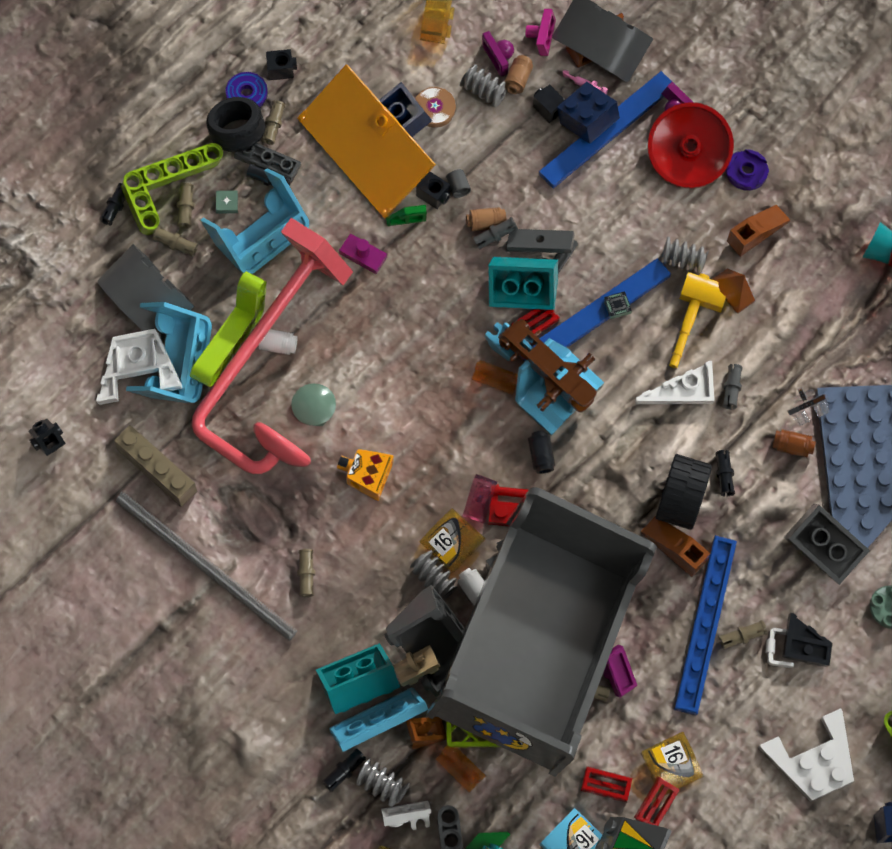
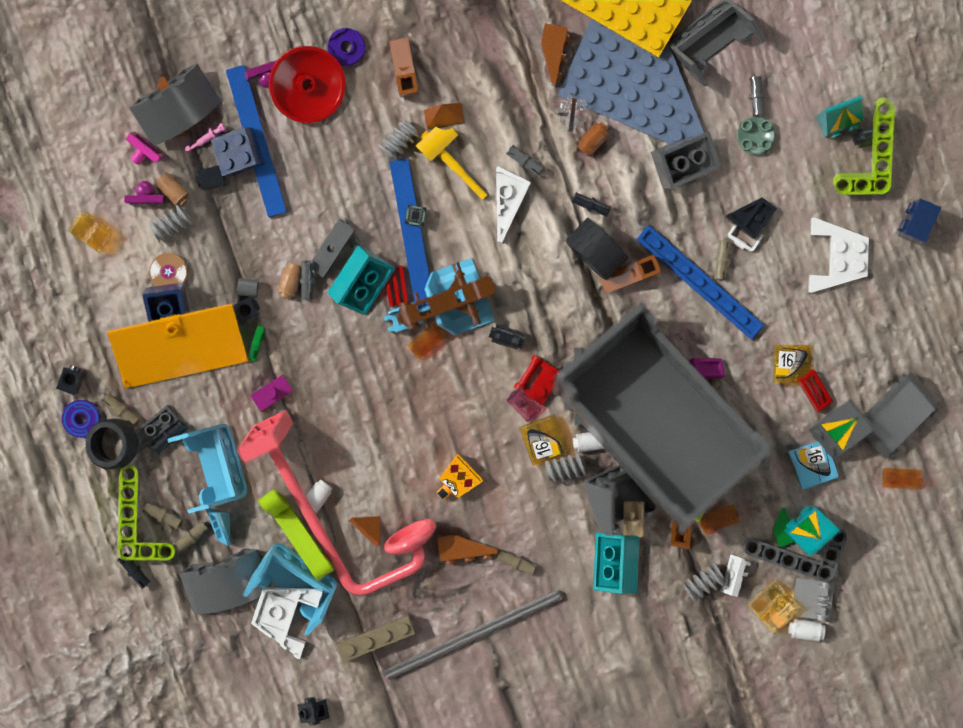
camera: 60 degrees left, 20 degrees up
sand green tile [216,191,238,214] -> none
sand green dish [291,383,336,427] -> none
black pin [322,748,366,792] -> none
medium azure tile [329,688,429,752] -> none
red tile [581,767,633,803] -> none
none -> medium azure slope [206,508,231,546]
none -> dark orange slope [349,516,380,547]
none -> dark orange slope [437,534,498,564]
none -> dark orange slope [541,23,570,86]

